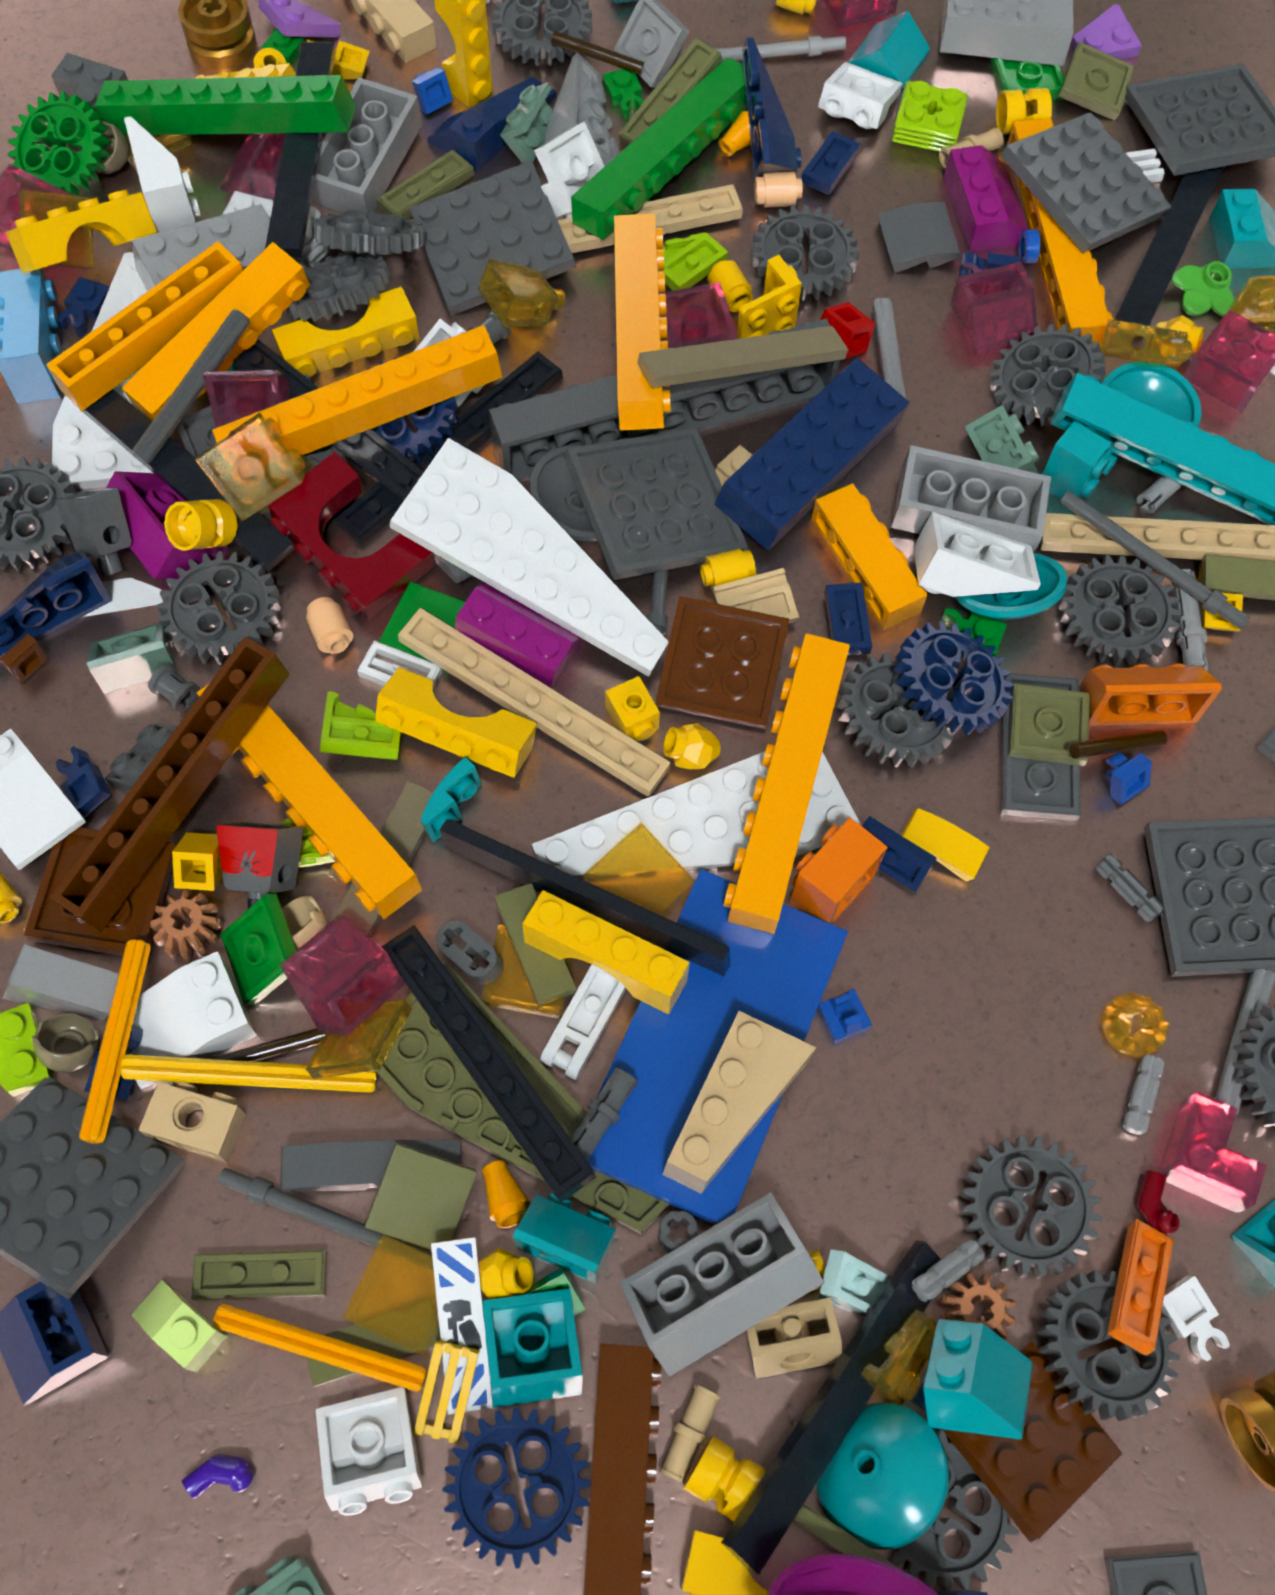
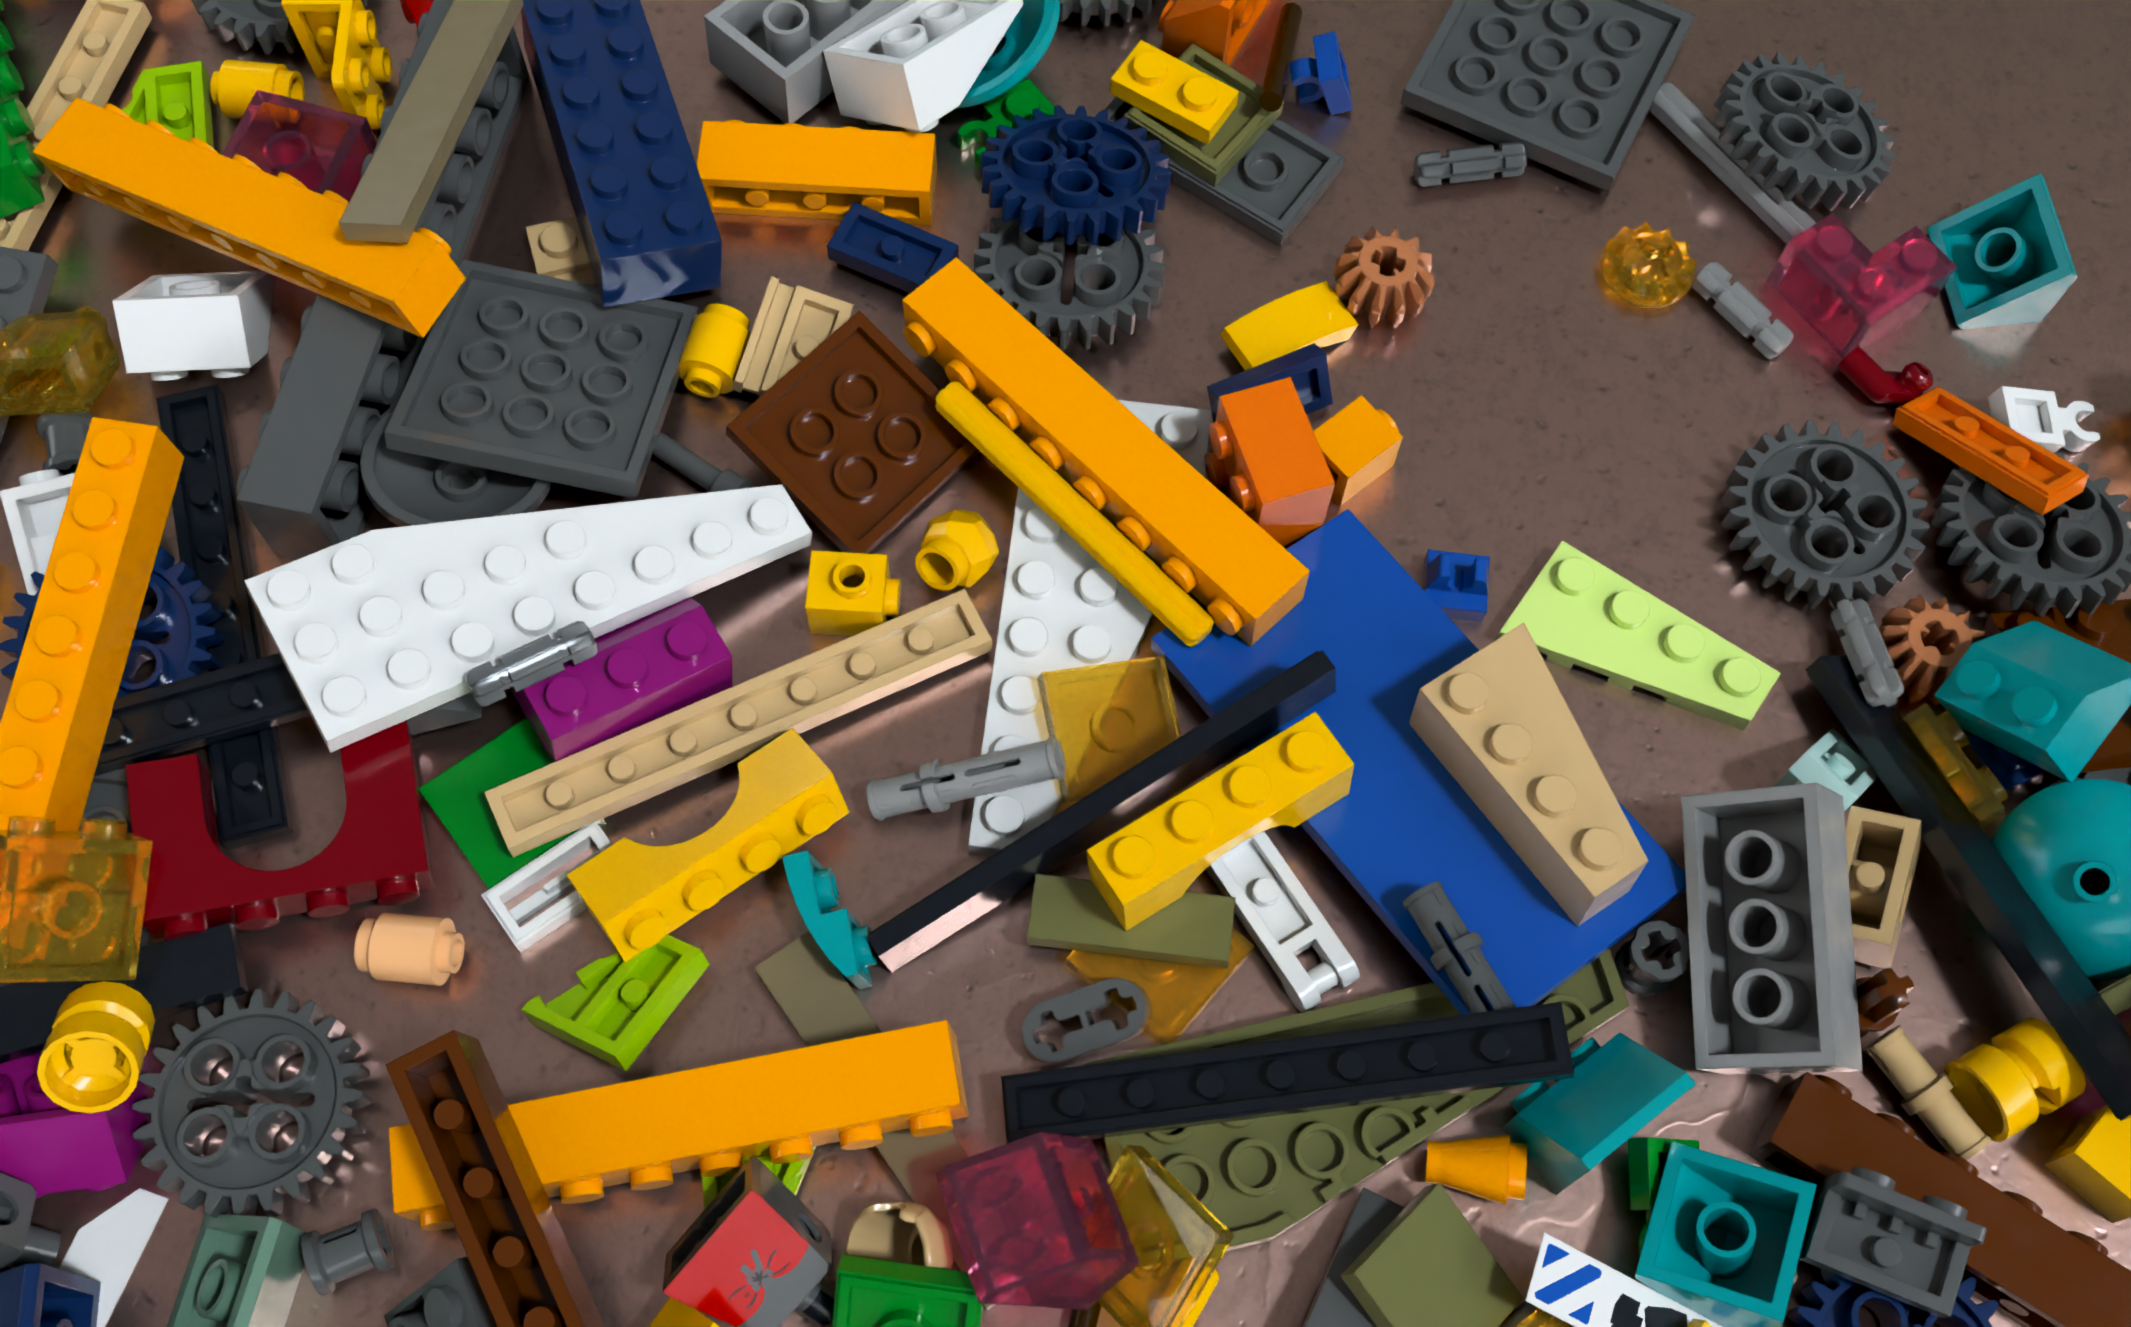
camera: 60 degrees left, 0 degrees up
yellow rock [478,1248,533,1300] -> none
none -> white slope [112,270,274,381]
none -> dark grey axle [465,621,598,707]
none -> light grey pin [866,737,1066,821]
none -> yellow axle [935,381,1214,647]
none -> yellow plate [1110,40,1239,145]
none -> light orange brick [1314,395,1403,506]
none -> nougat gear [1333,226,1435,329]
none -> yellowish green wing [1496,540,1781,730]
none -> dark grey bracket [1799,1166,1987,1318]
none -> reddish brown axle [1856,968,1914,1038]

